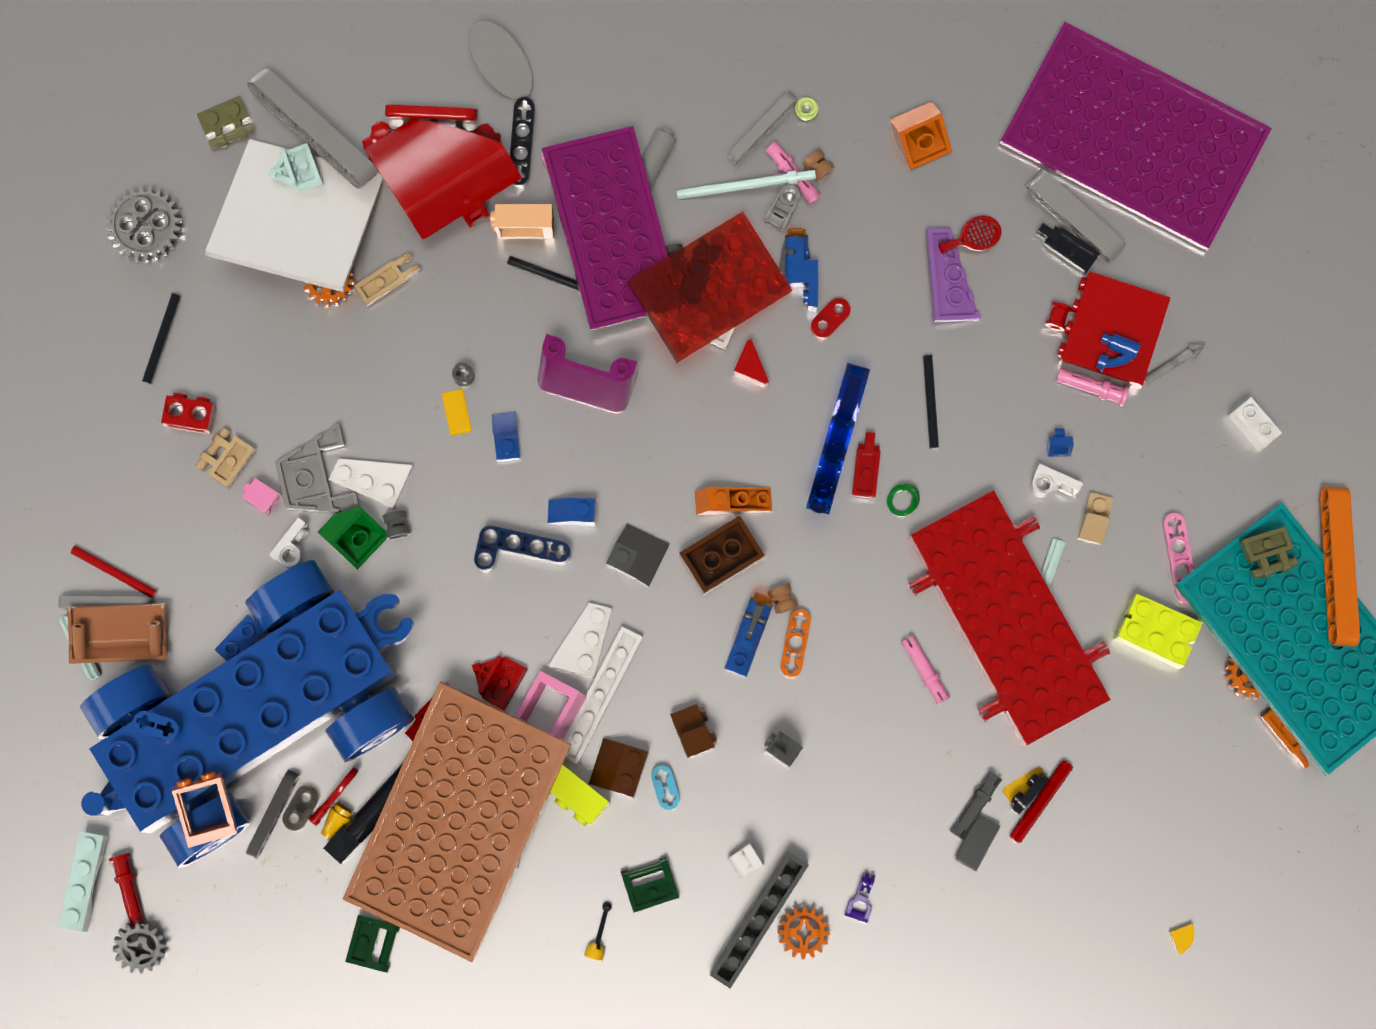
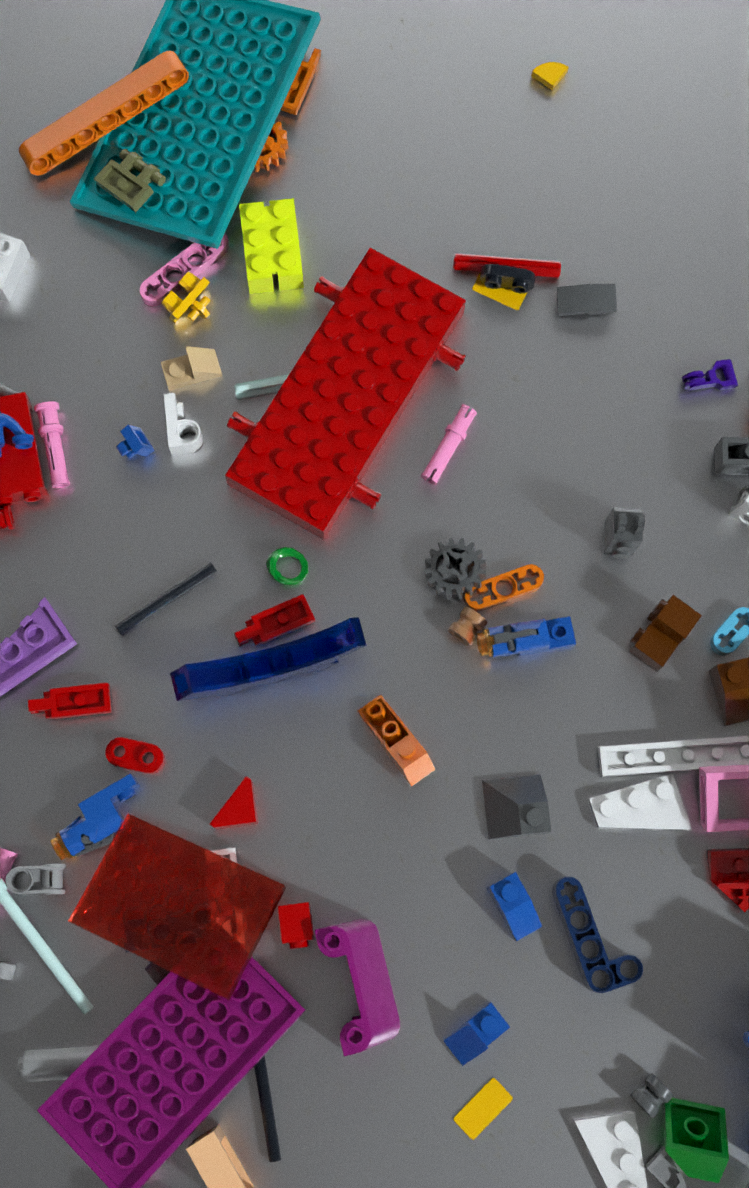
camera: 125 degrees left, 5 degrees down
dark grey bush [452,362,475,387] -> none
reddish brown brick [679,516,765,596] -> none
dark grey pin [950,771,1002,840] -> none
none -> red hinge [28,683,112,719]
none -> yellow hips [161,271,211,323]
none -> red brick [278,902,315,949]
none -> dark grey gear [424,538,487,600]

